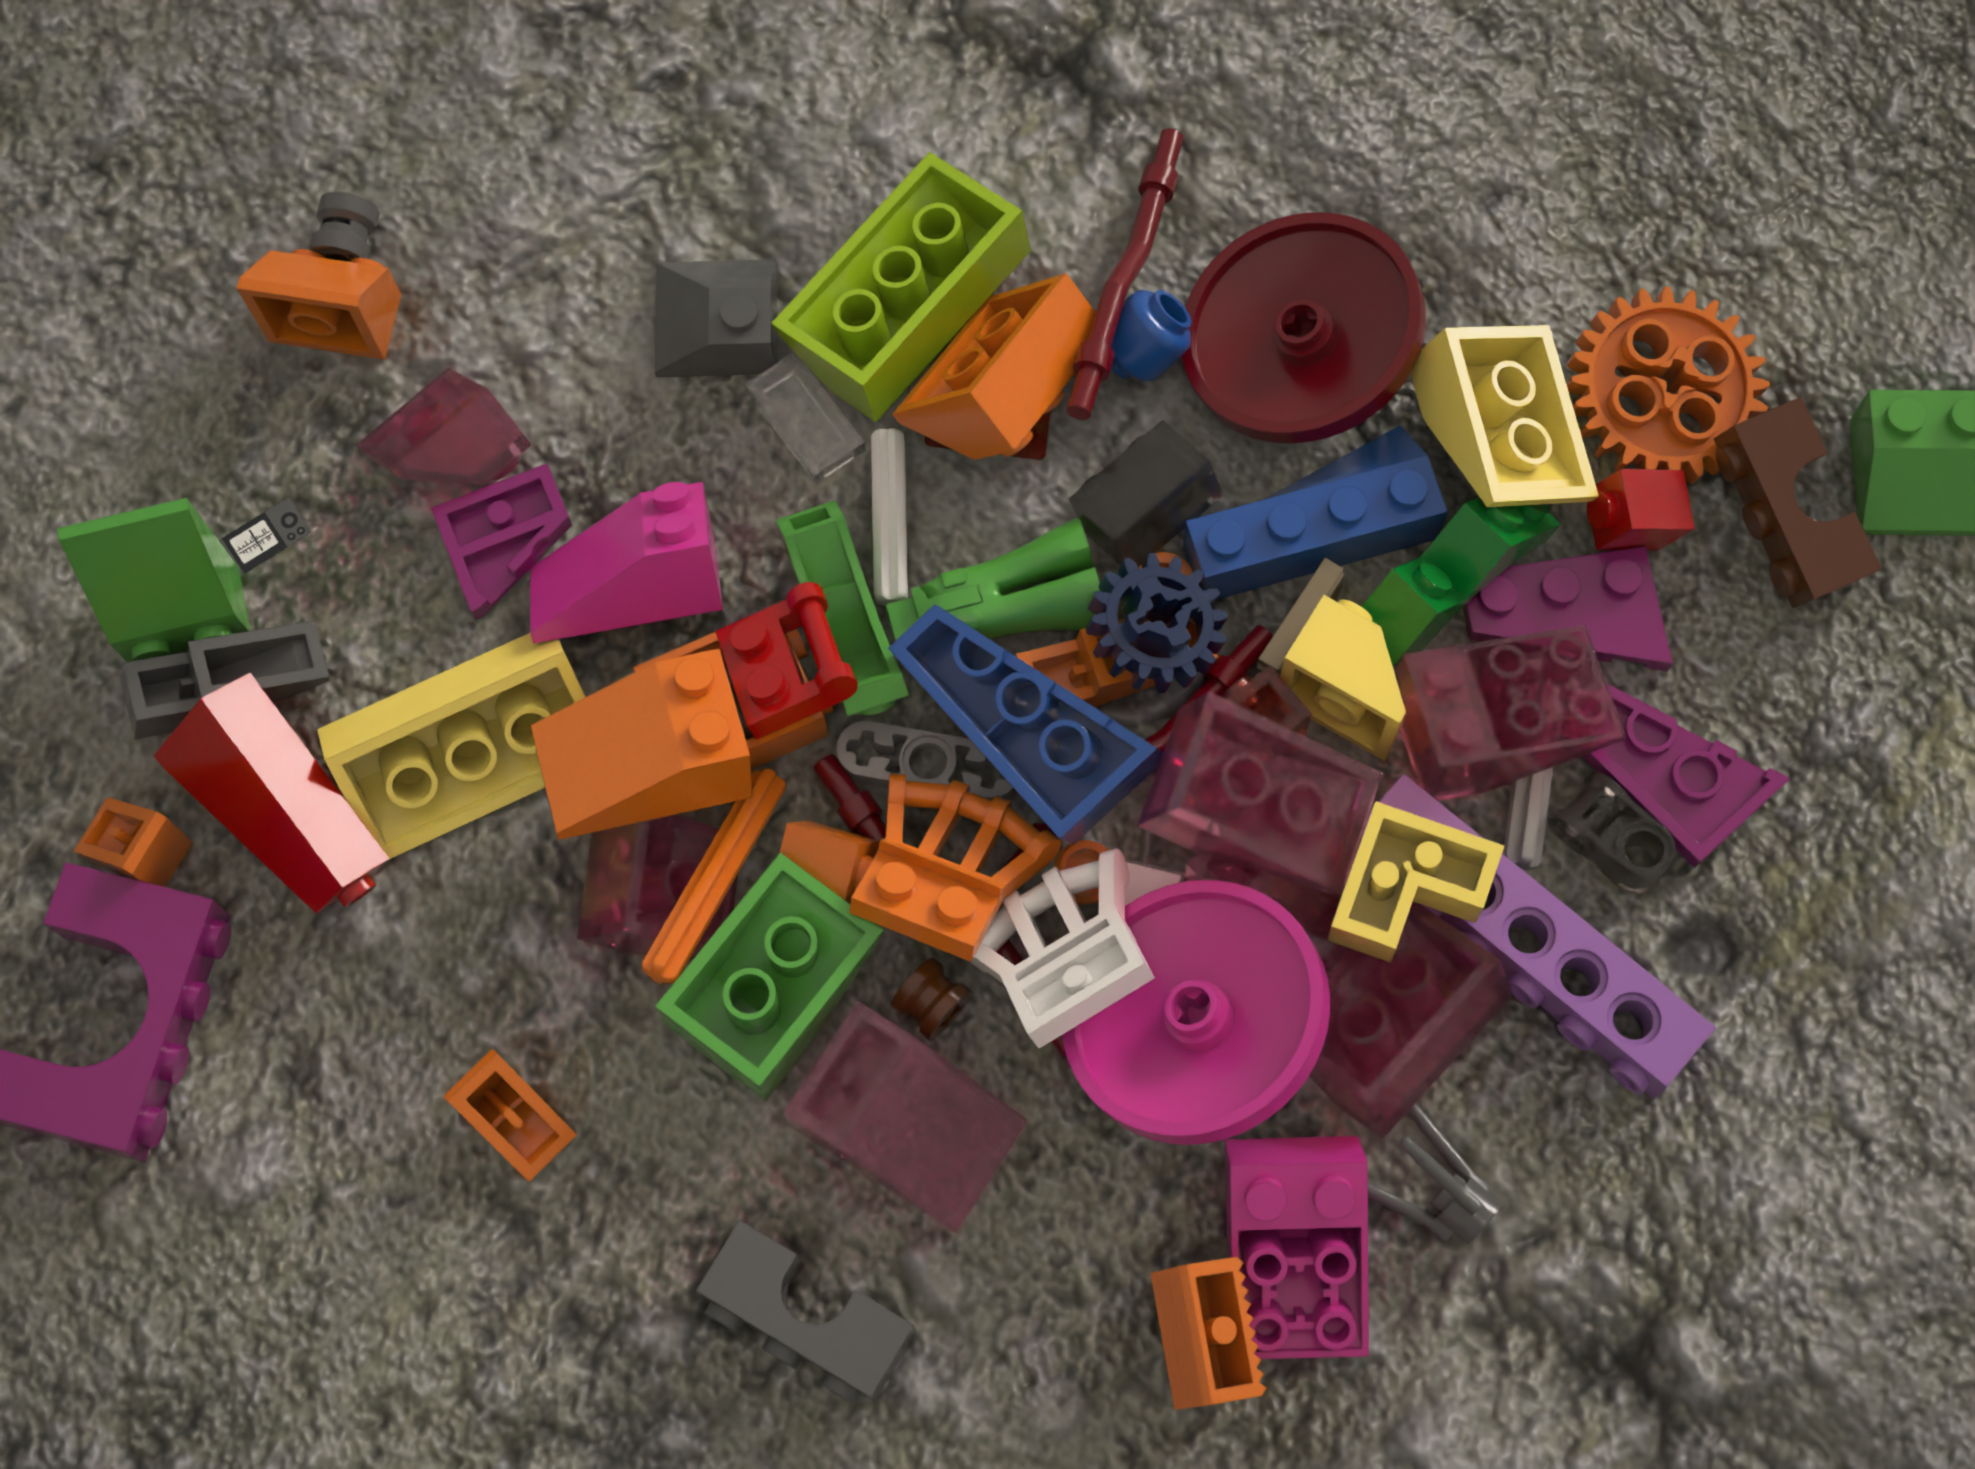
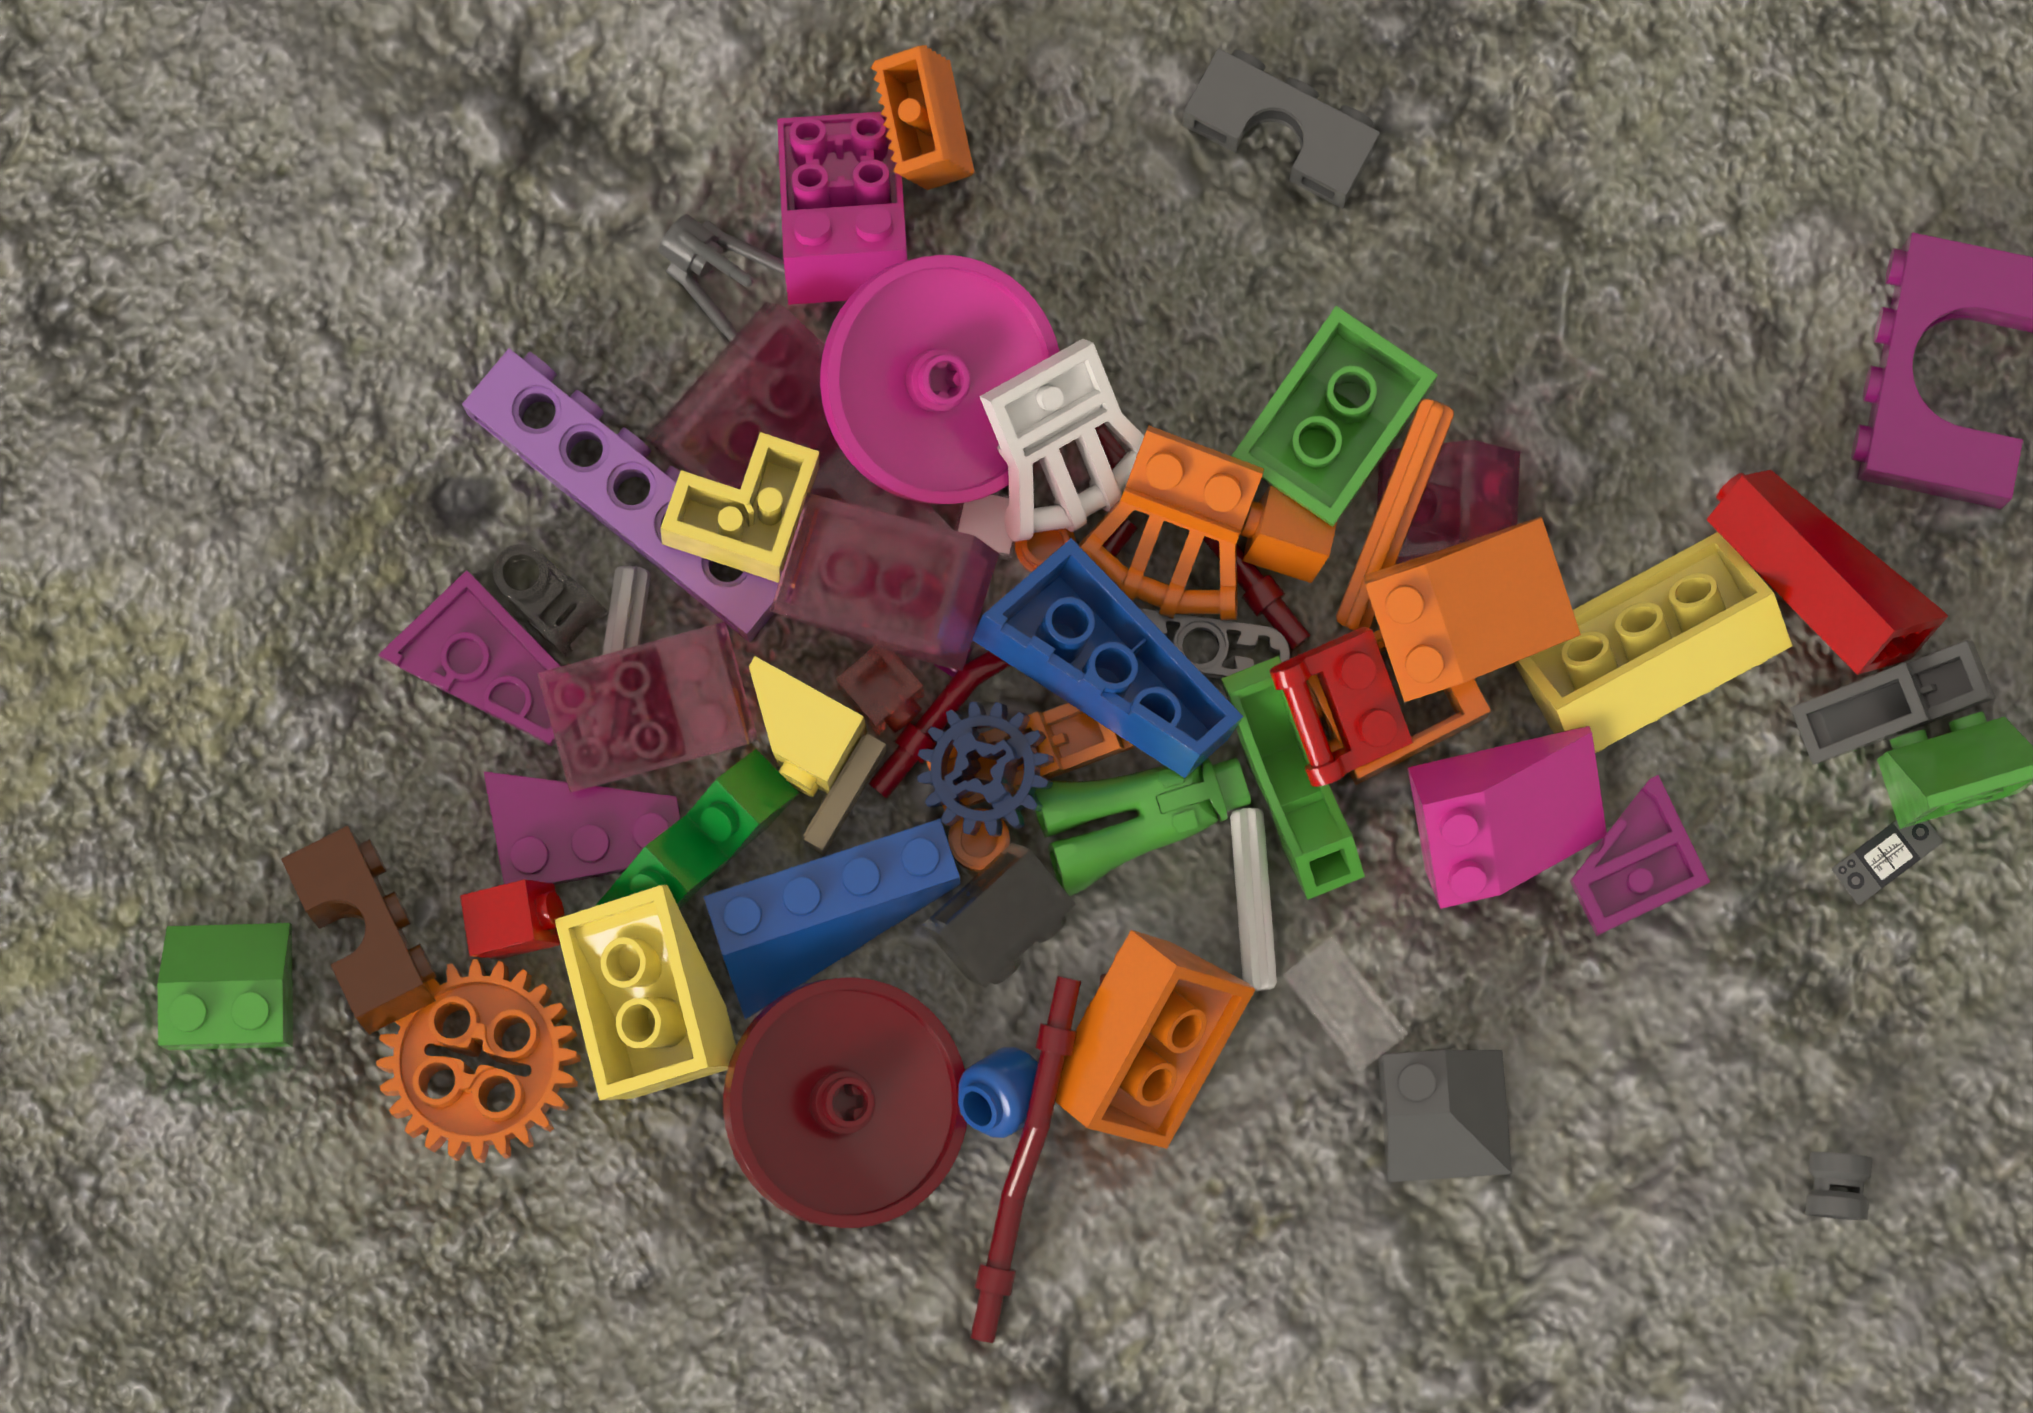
camera: 175 degrees right, 10 degrees up
orange slope [73,797,193,887] -> none
orange slope [236,249,401,360] -> none
clear pink slope [355,368,531,485] -> none
orange slope [443,1049,577,1182] -> none
lime slope [771,151,1031,422] -> none
clear pink slope [783,1001,1028,1233] -> none
reddish brown wheel [890,957,973,1041] -> none

